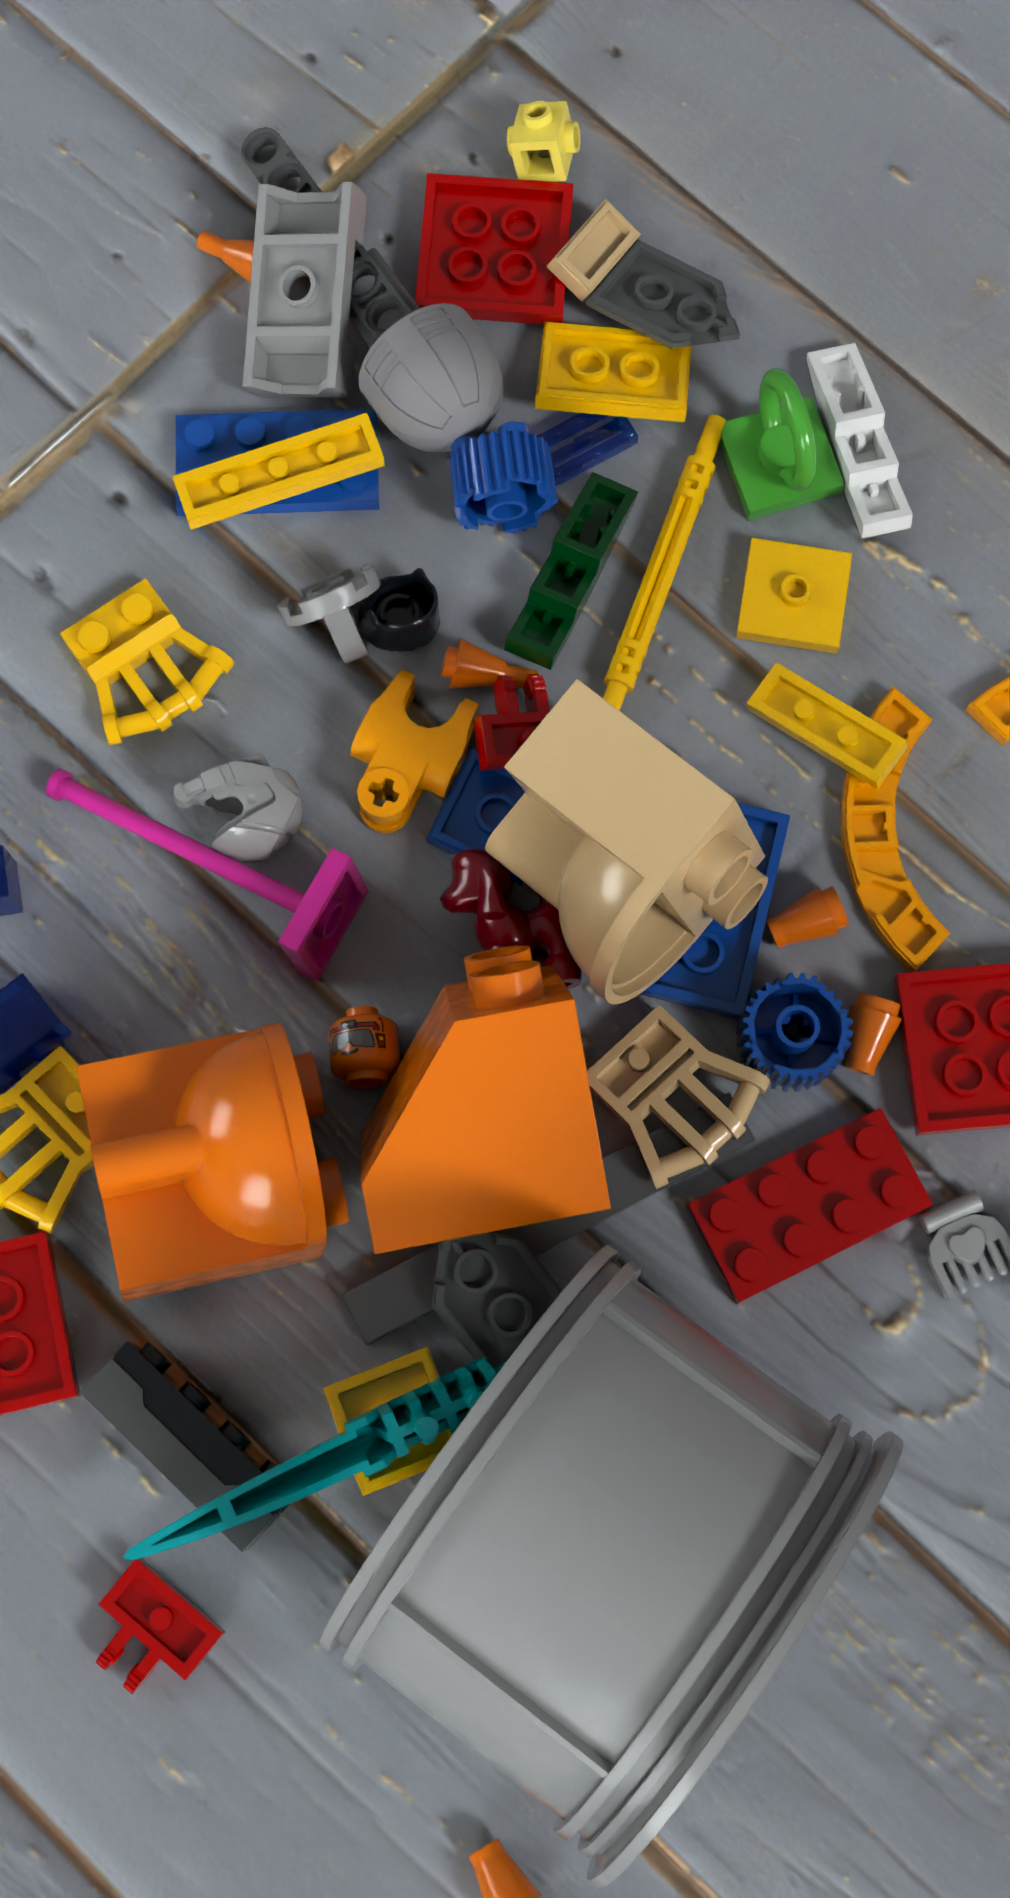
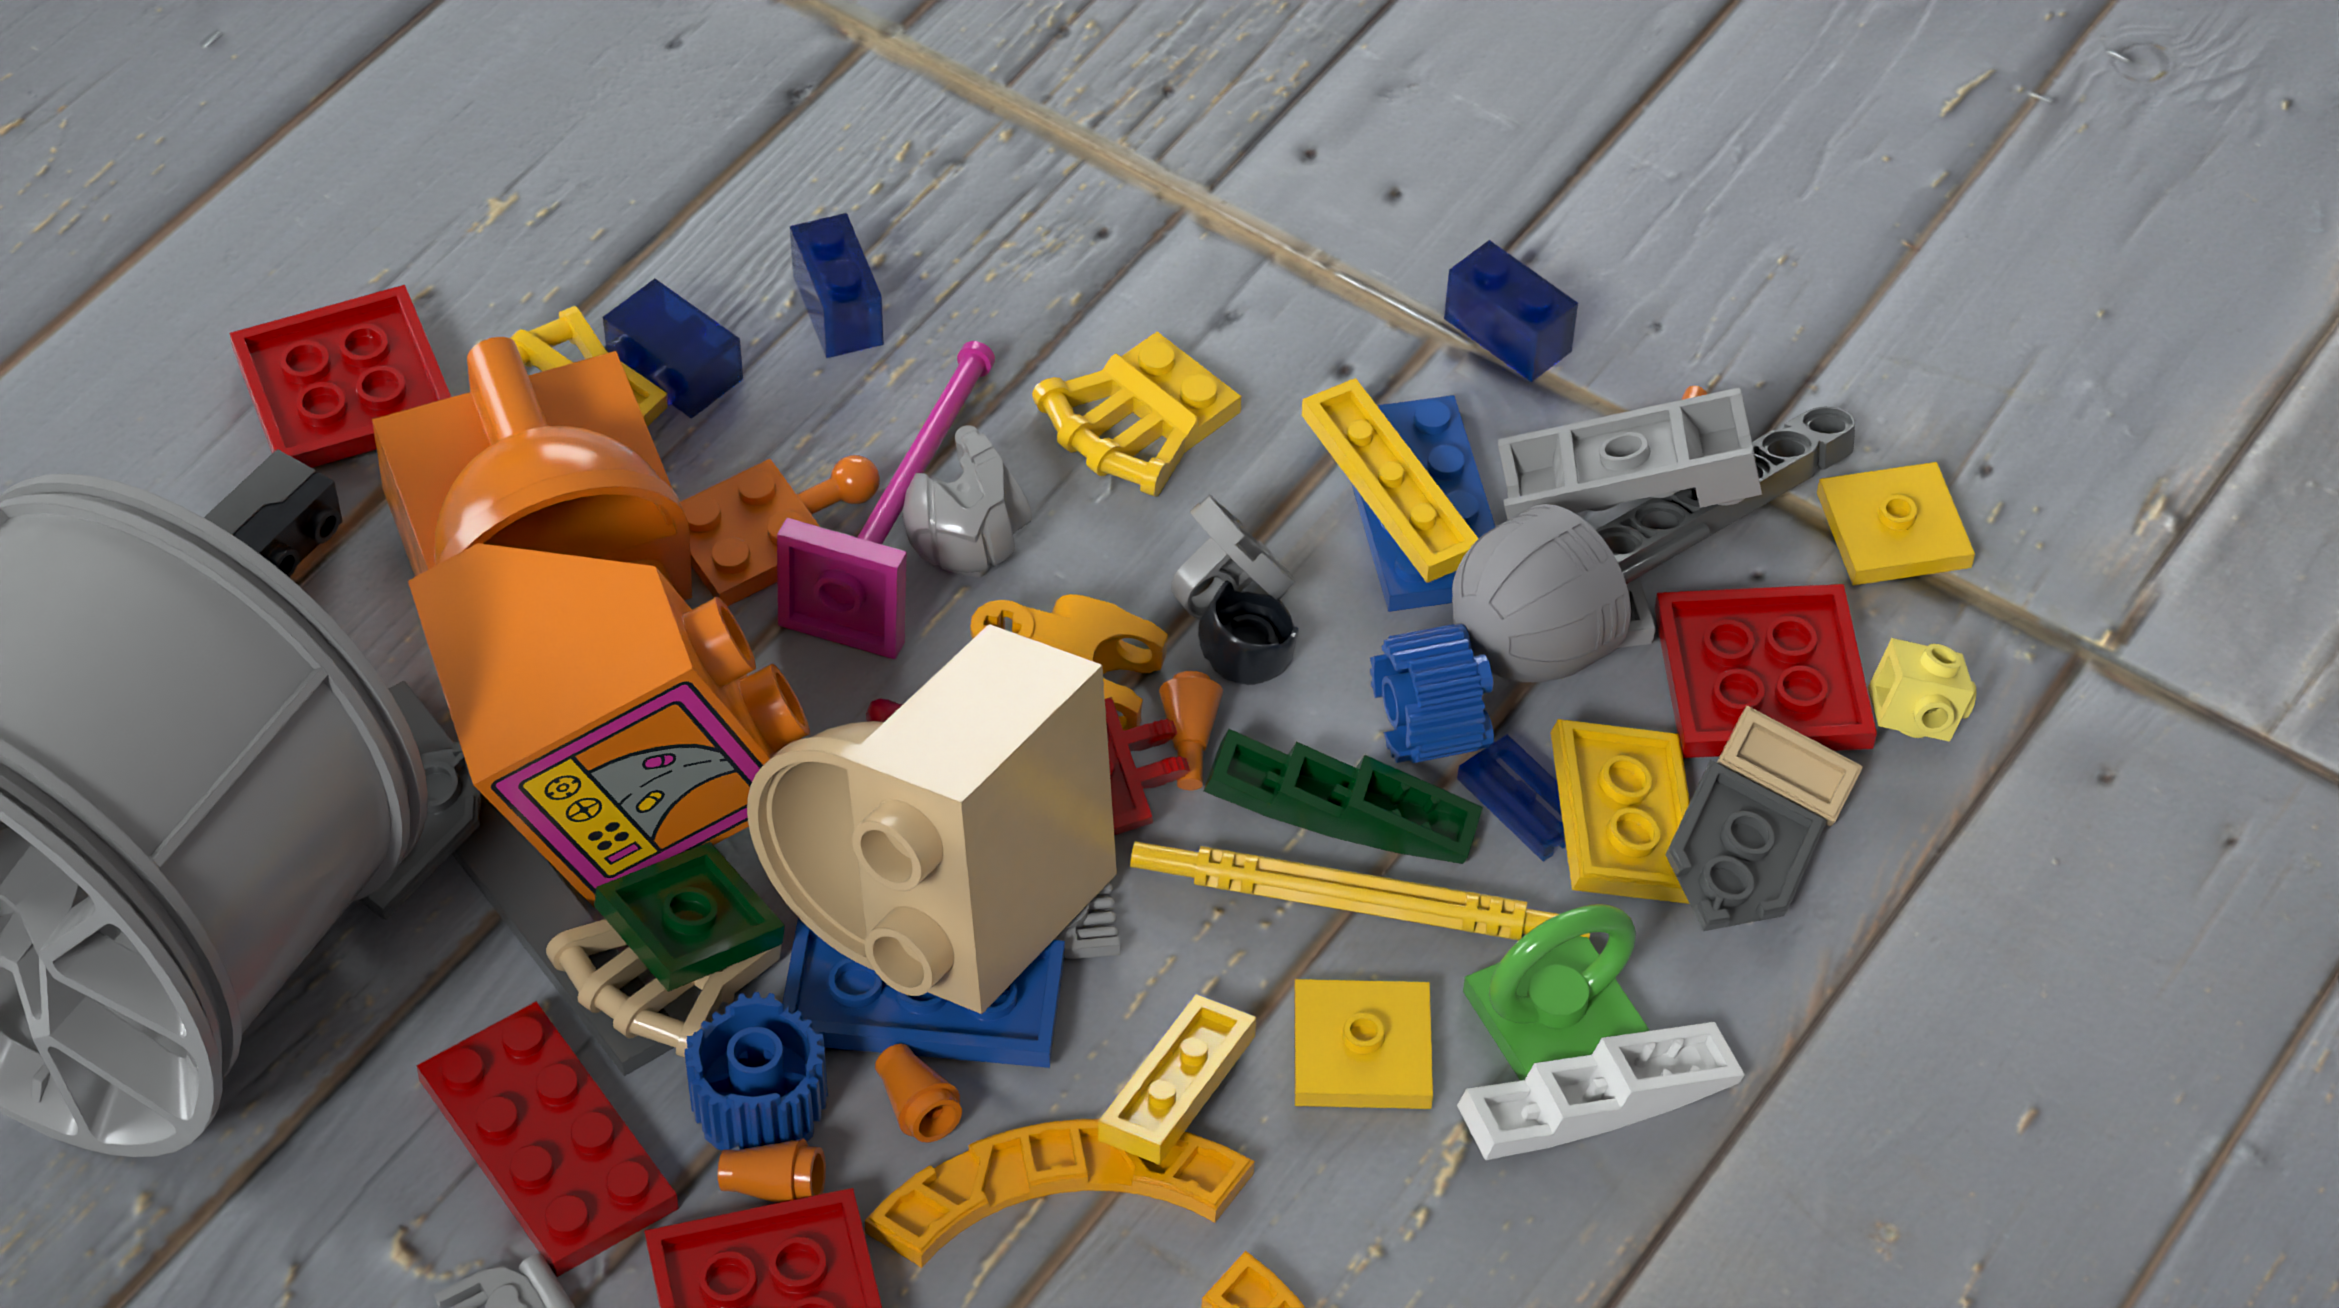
camera: 80 degrees right, 25 degrees down
none -> dark green plate [594,842,785,992]
none -> orange plate [680,455,880,607]
none -> clear blue brick [1444,240,1578,382]
none -> yellow plate [1817,462,1975,586]

